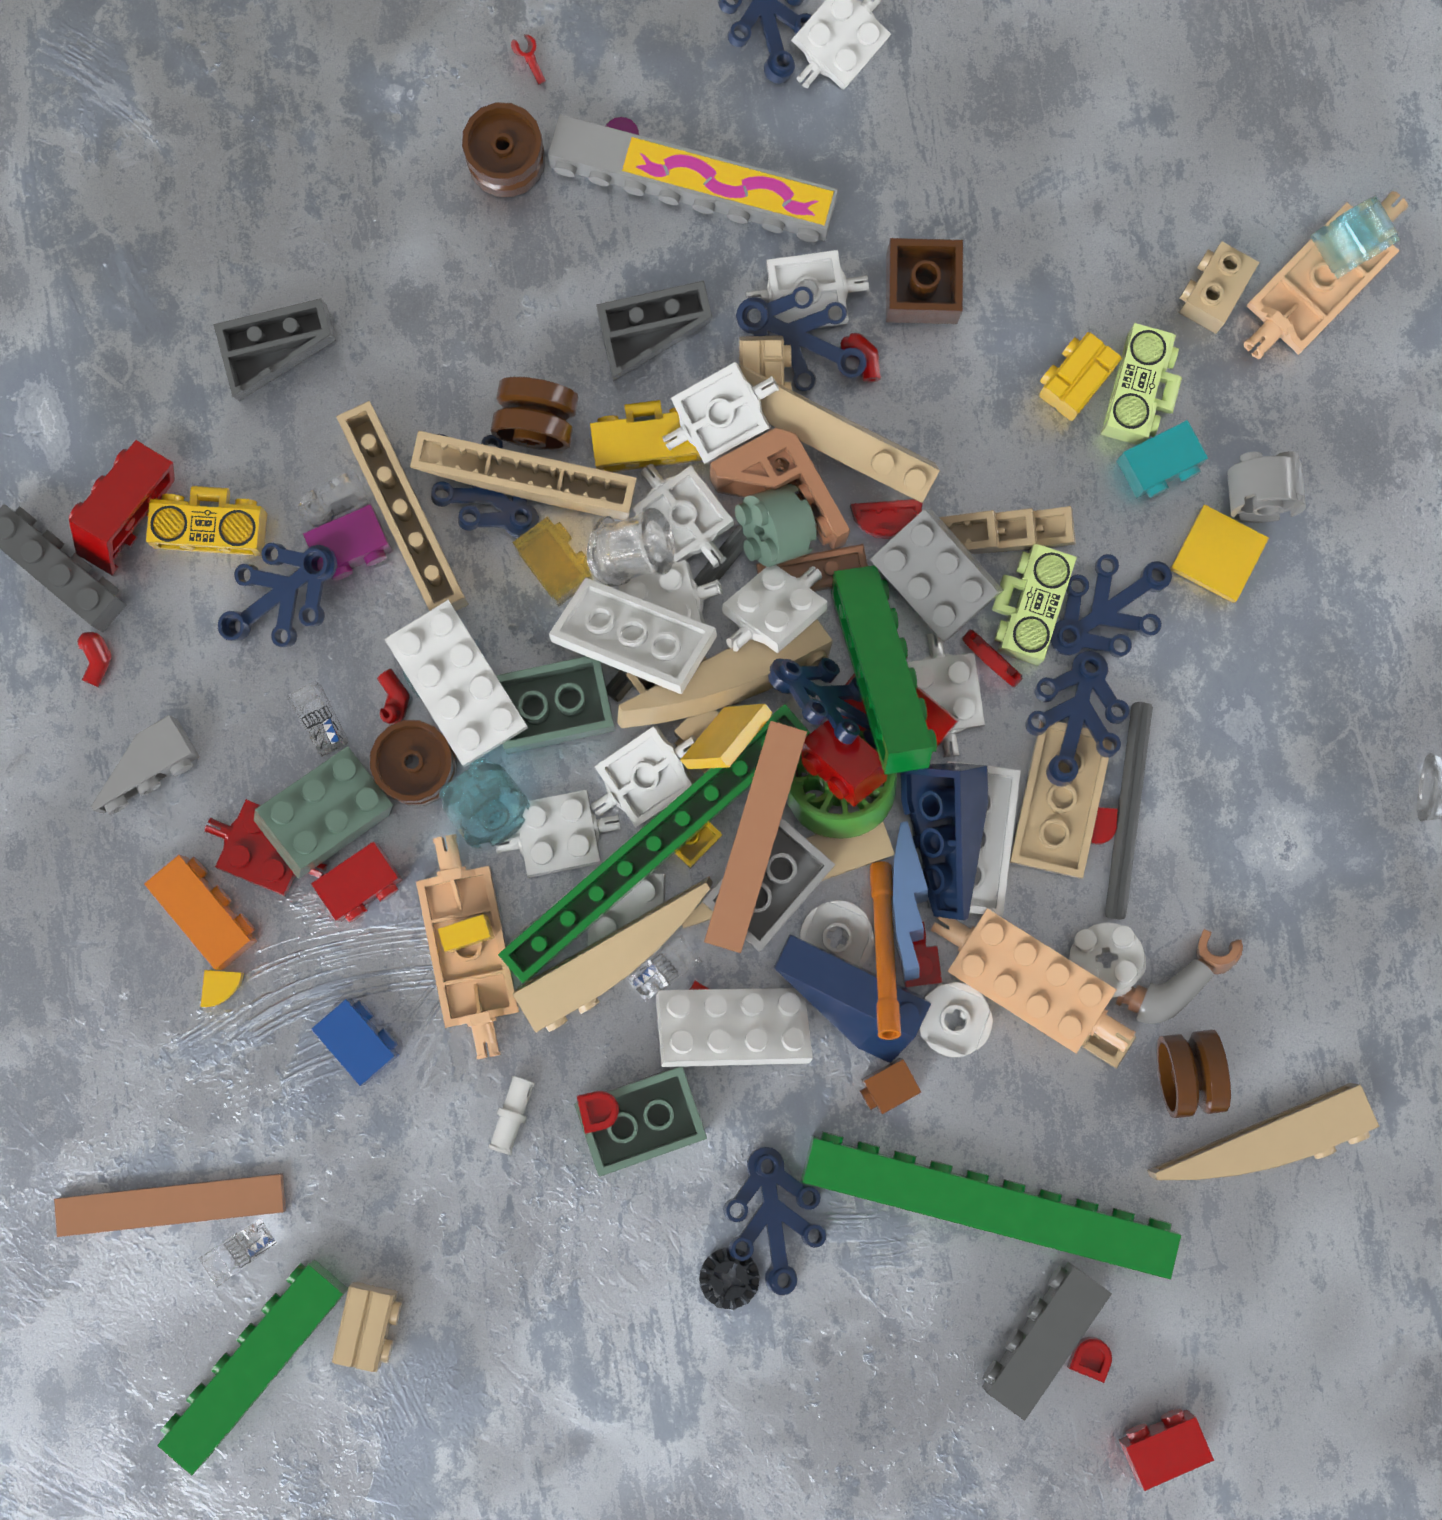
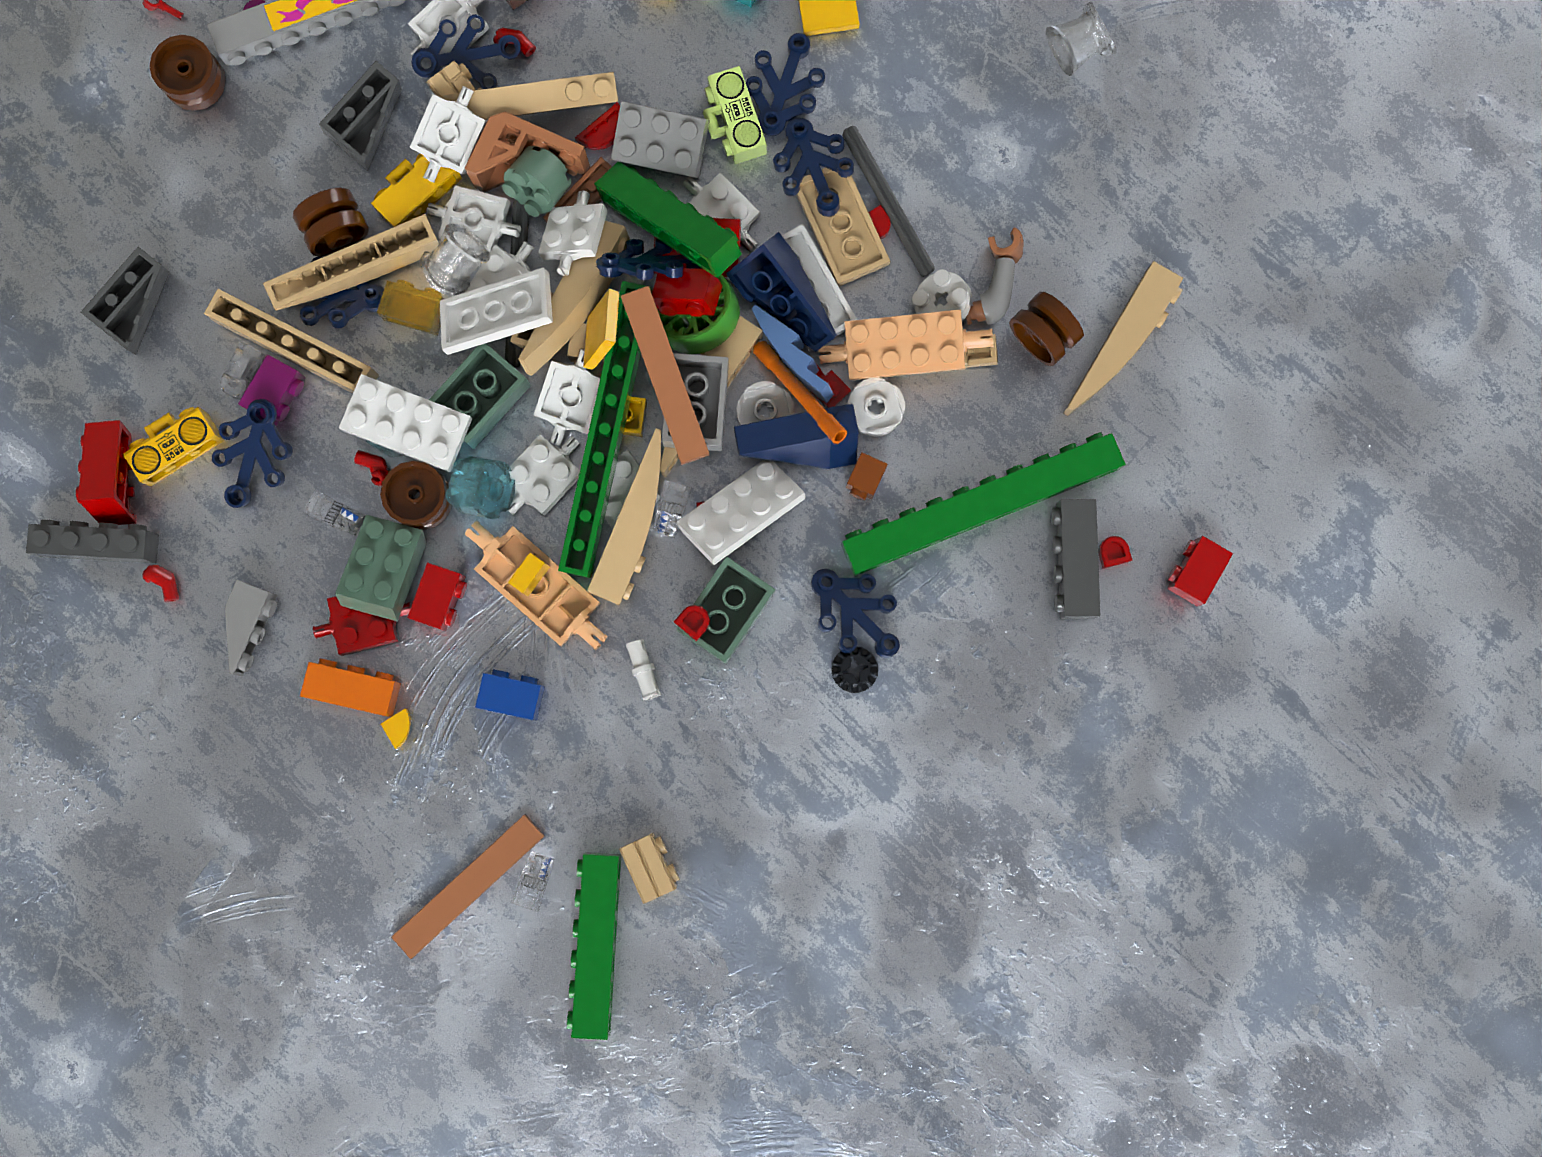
camera: 30 degrees left, 0 degrees up
tan slope [939,506,1076,554] -> none
red tile [961,629,1023,688] -> none

